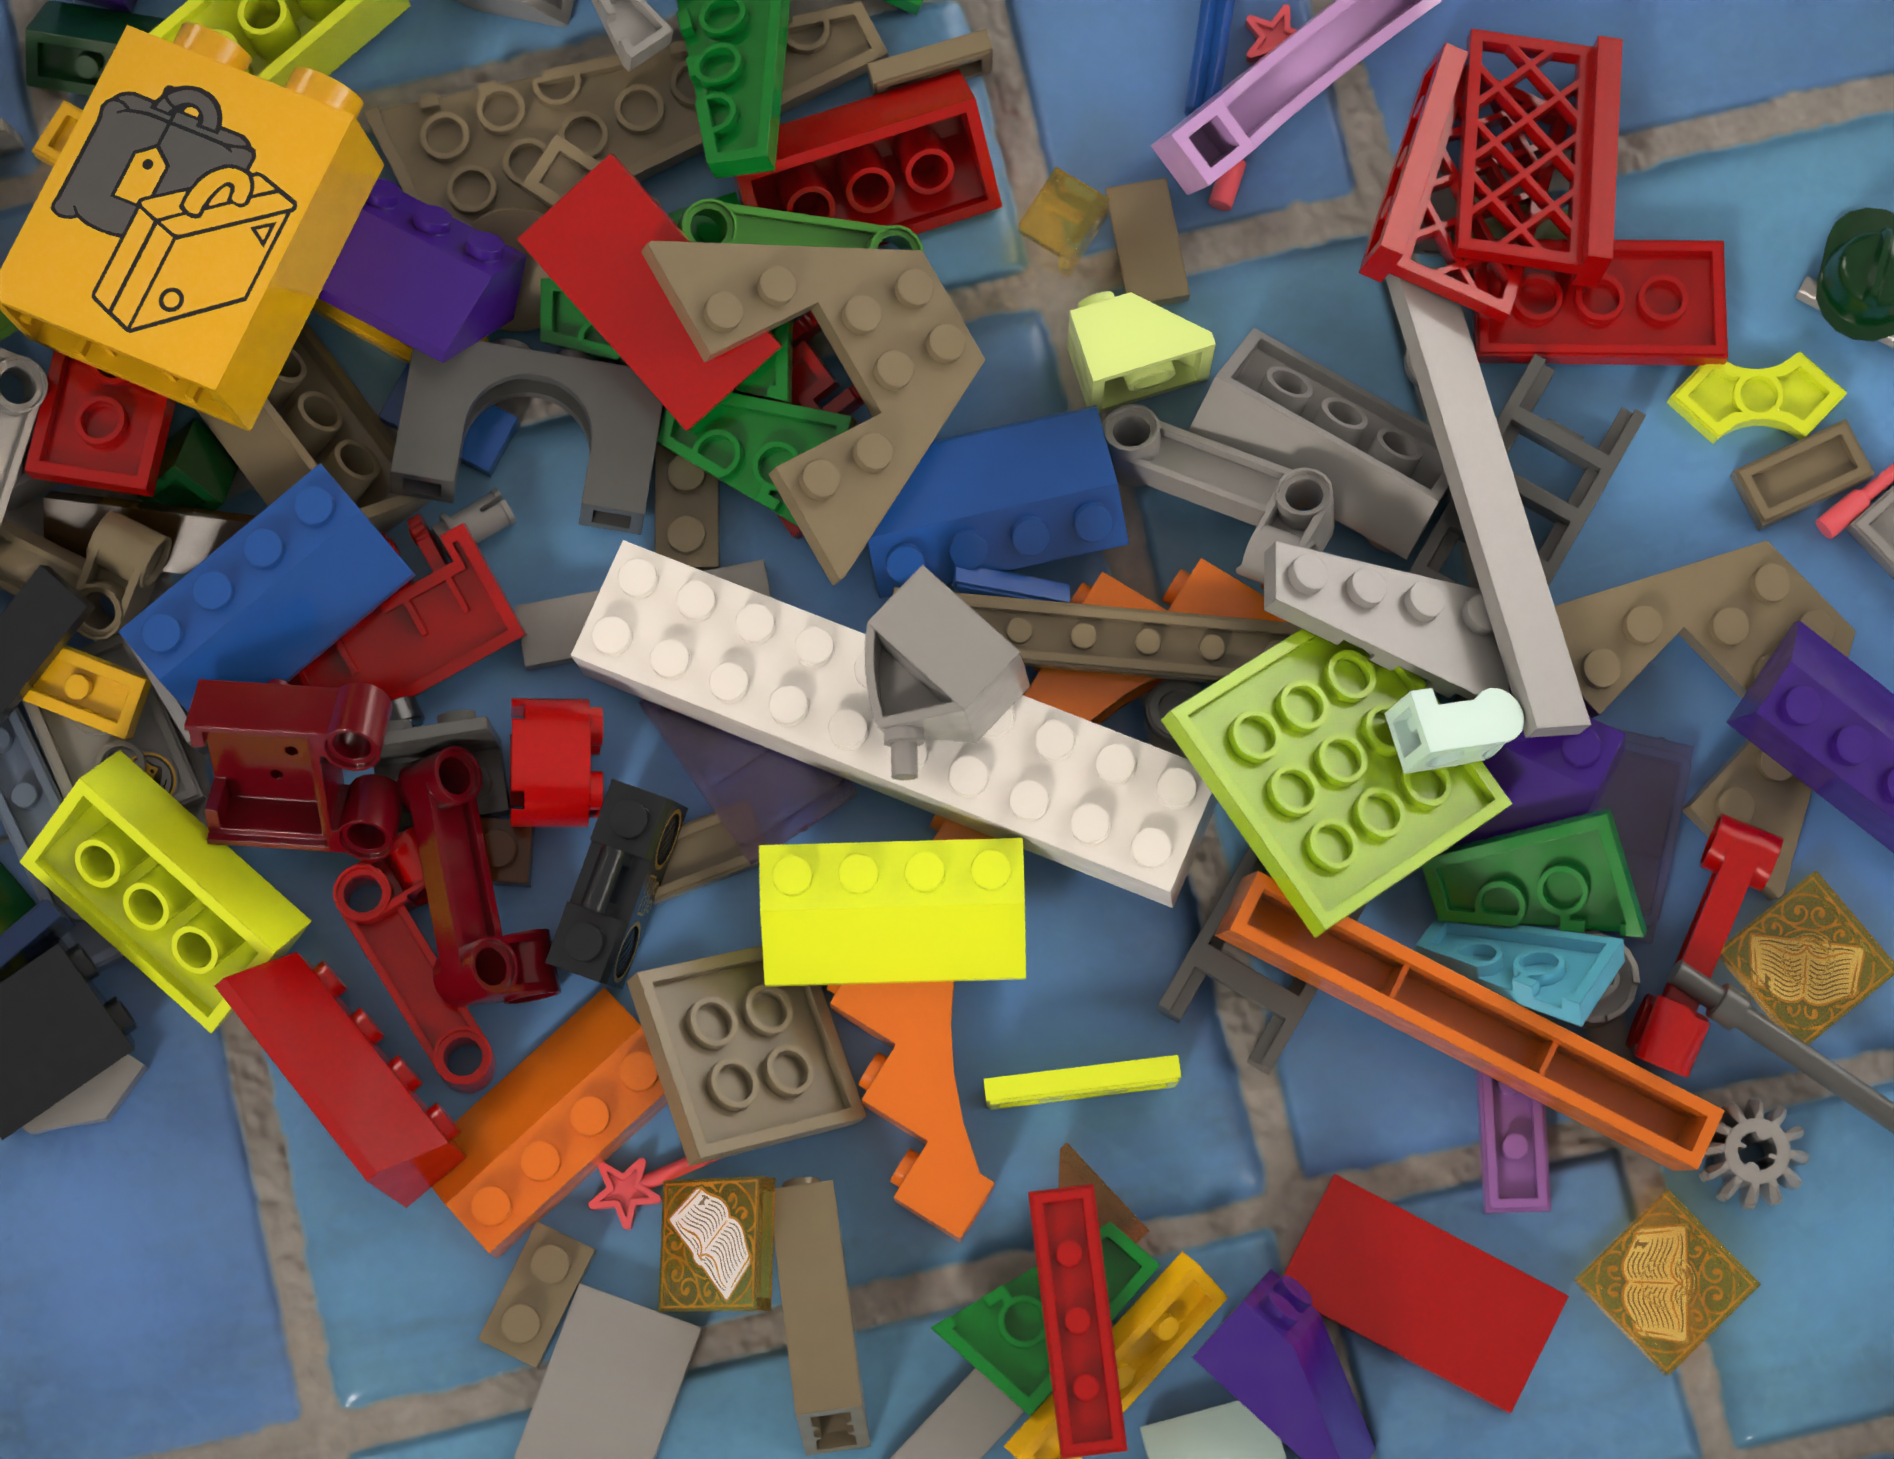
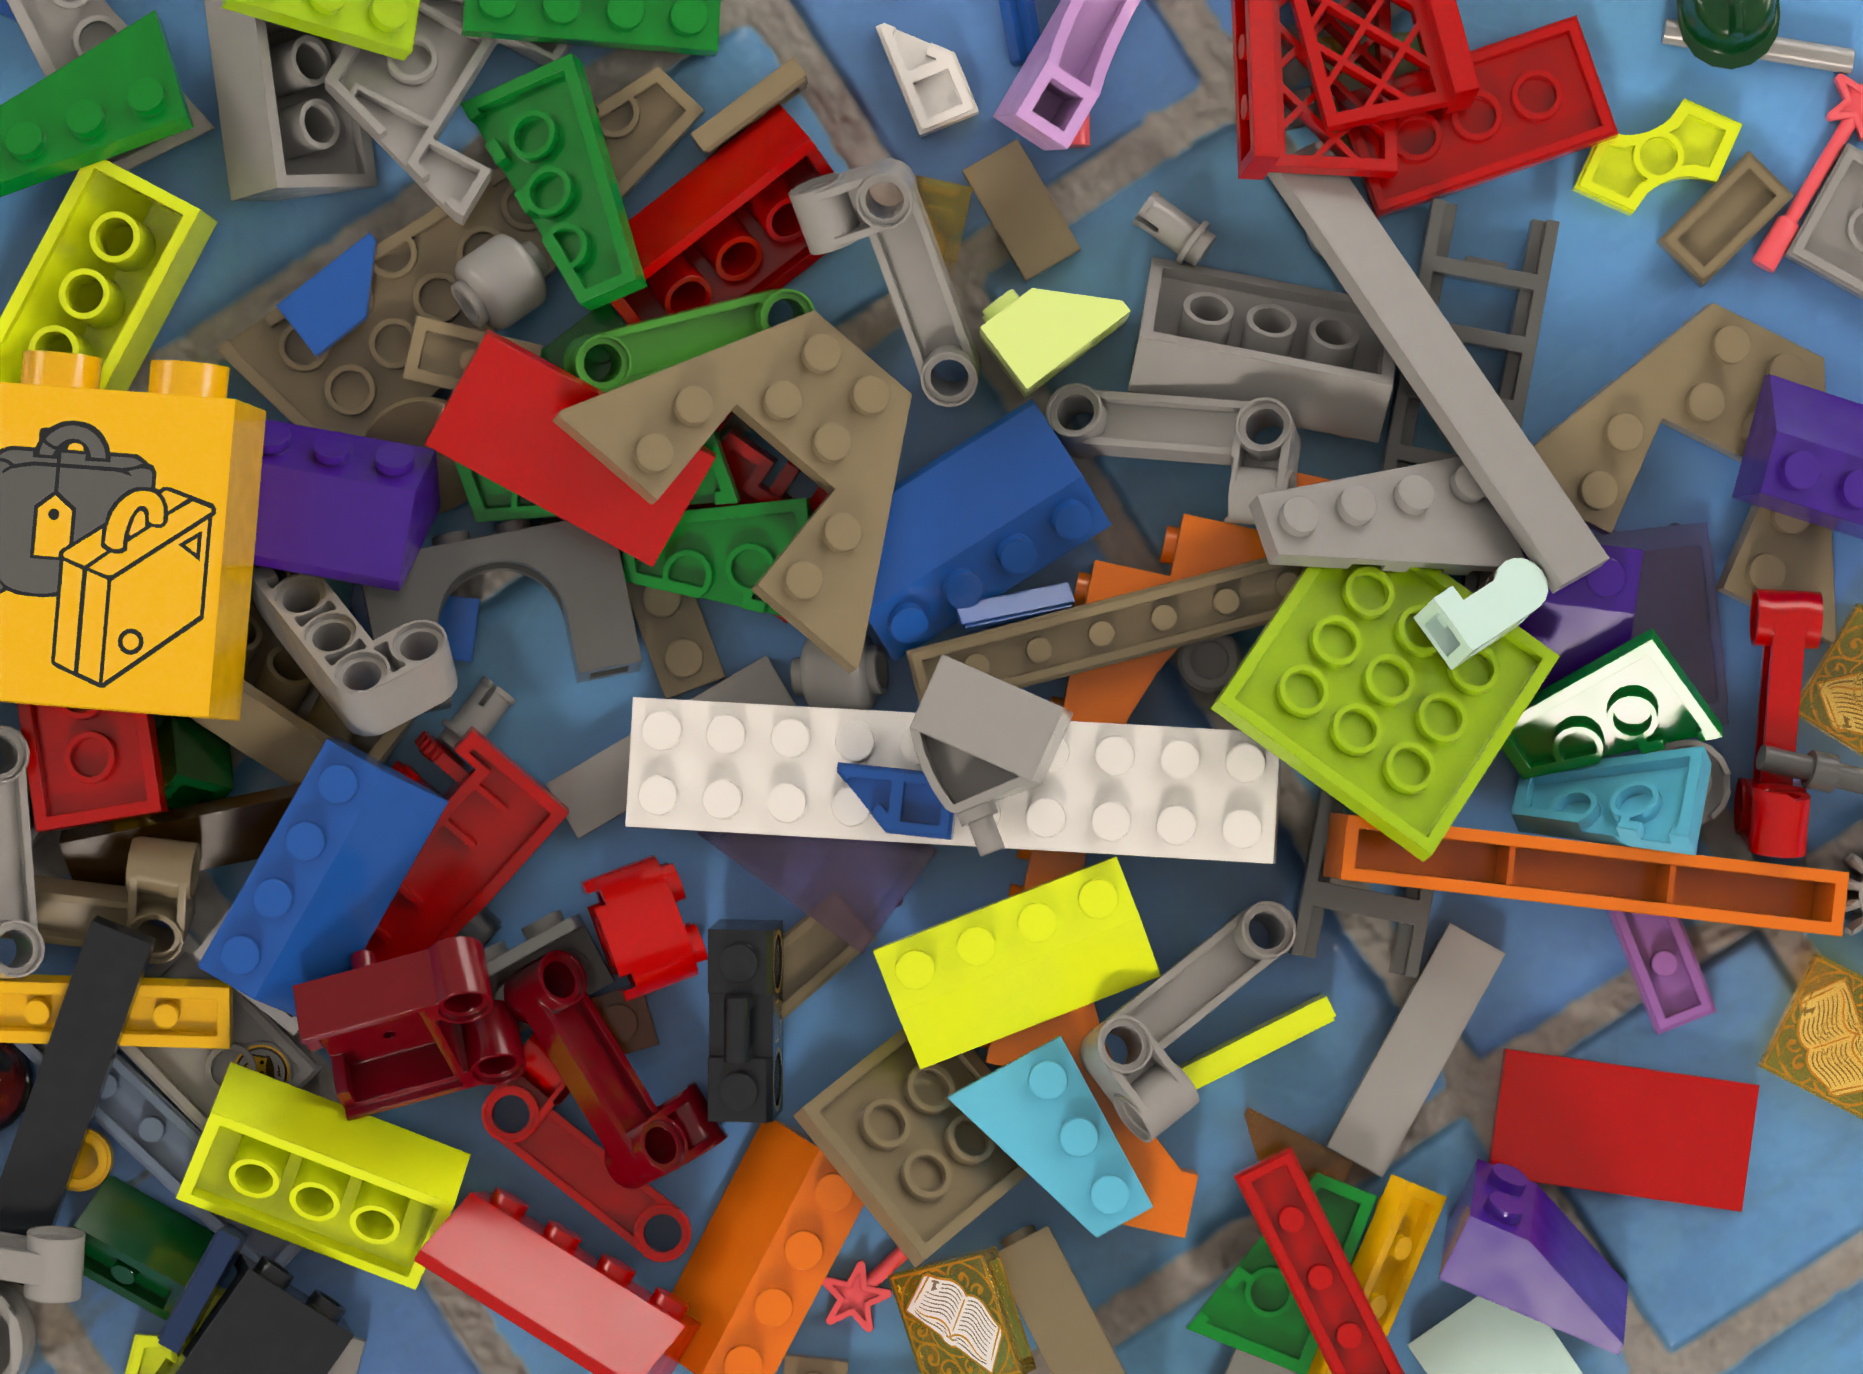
camera: 20 degrees left, 10 degrees up
none -> light grey beam [251,565,458,737]
none -> blue tile [276,232,378,358]
none -> light grey head [451,234,549,330]
none -> light grey piece [788,158,981,407]
none -> light grey head [790,634,889,710]
none -> blue tile [837,762,956,840]
none -> white tile [876,23,979,138]
none -> medium azure wing [947,1035,1153,1238]
none -> light grey piece [1080,901,1297,1143]
none -> light grey pin [1132,190,1217,267]
none -> light grey tile [1325,922,1506,1178]

